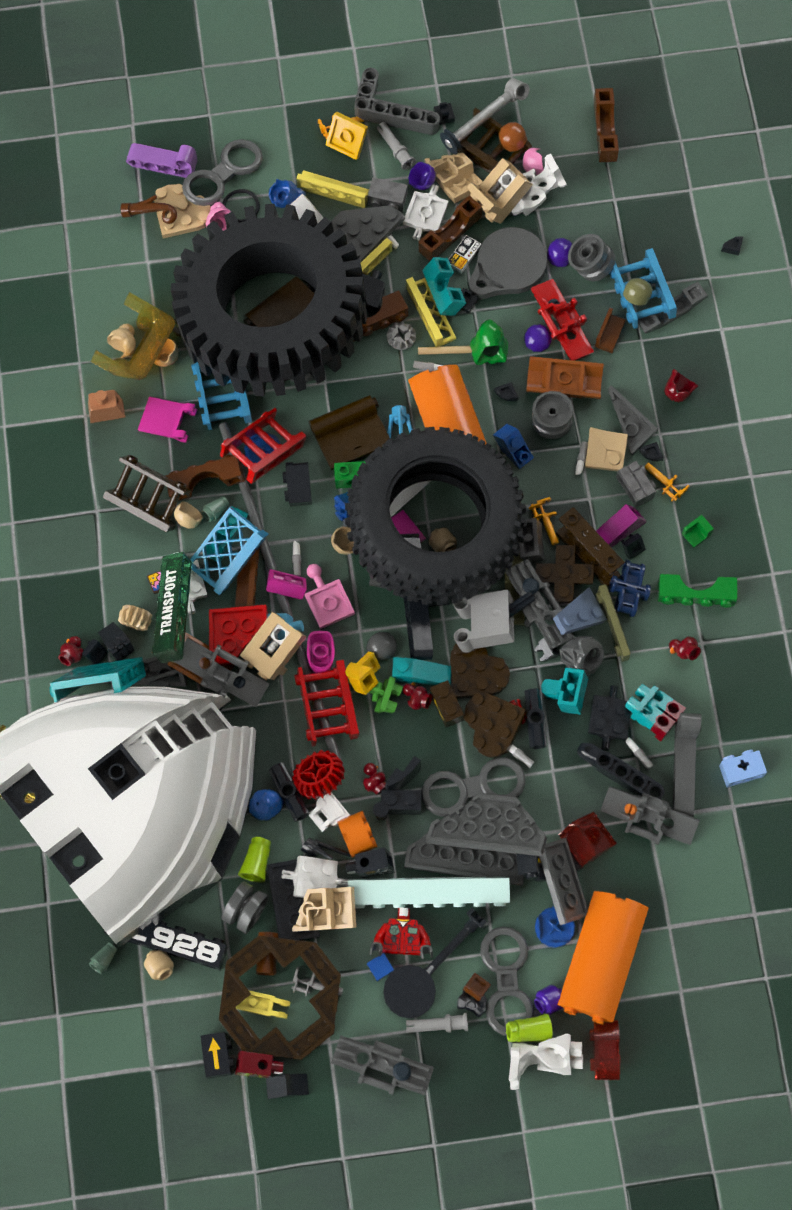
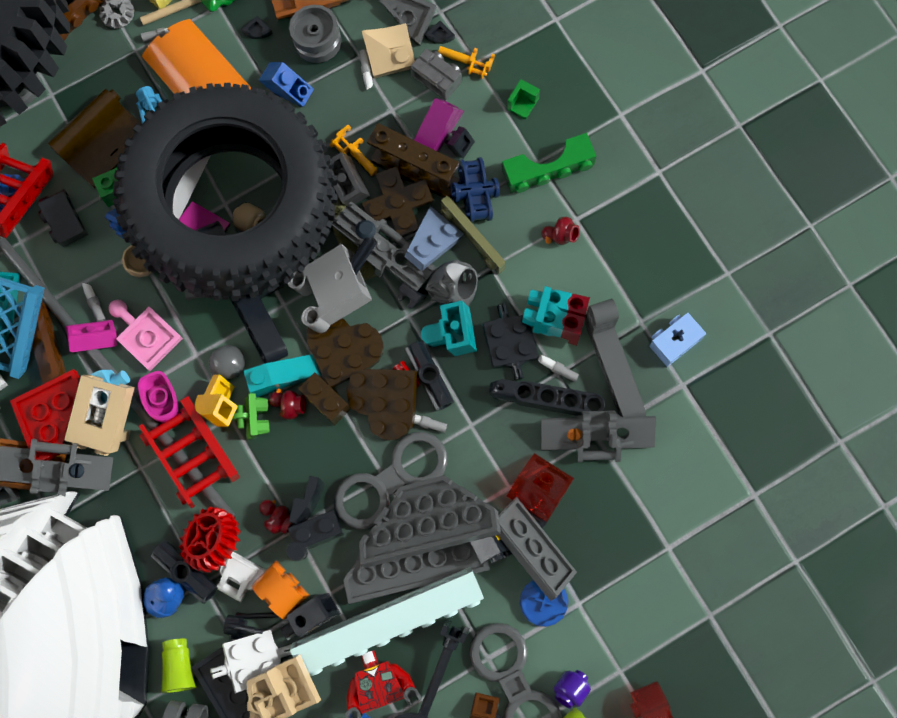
camera: 20 degrees left, 5 degrees up
orange cylinder [557,891,649,1024] -> none

